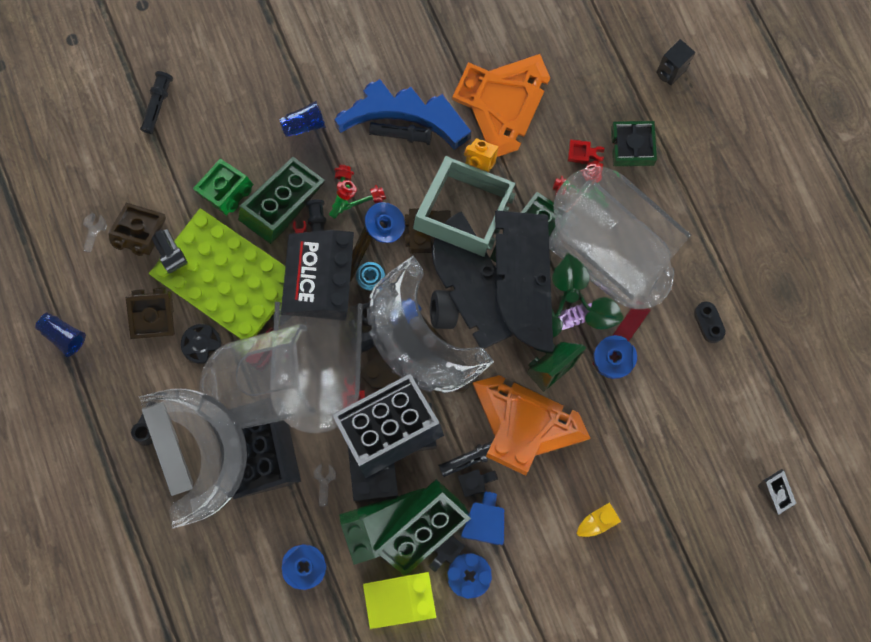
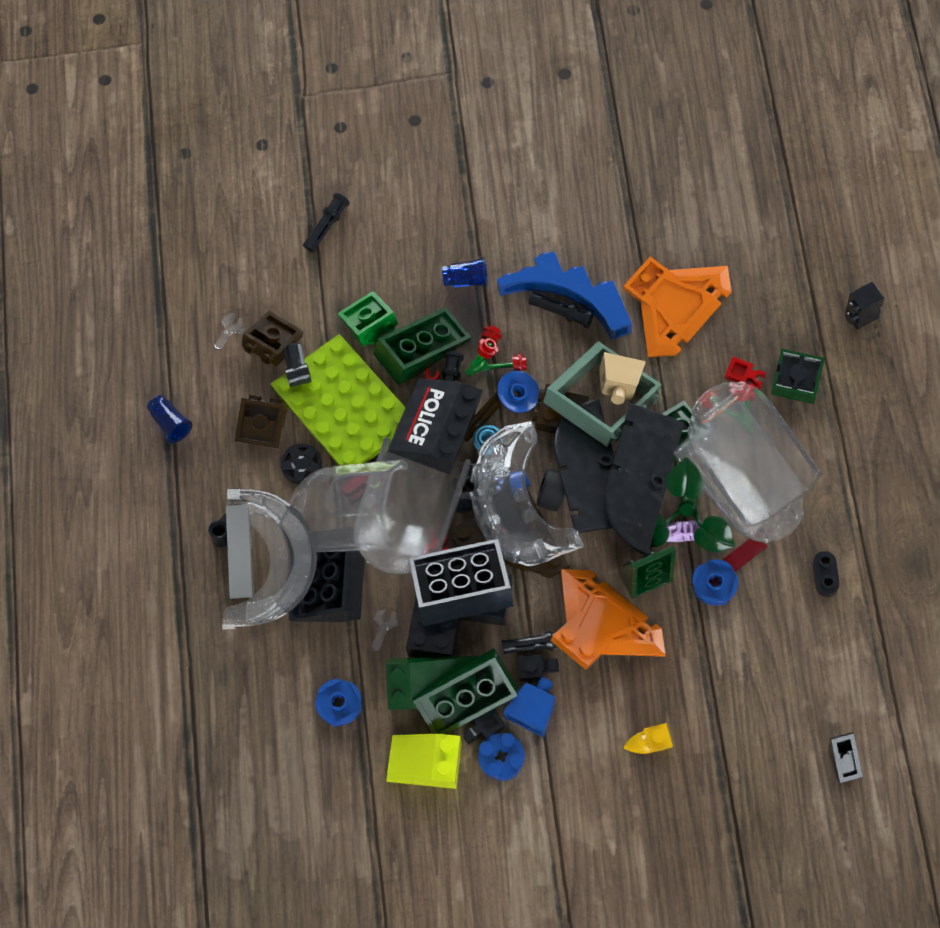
camera: 25 degrees right, 10 degrees down
light orange brick [464,138,498,173] -> none
none -> tan torso [599,352,646,405]

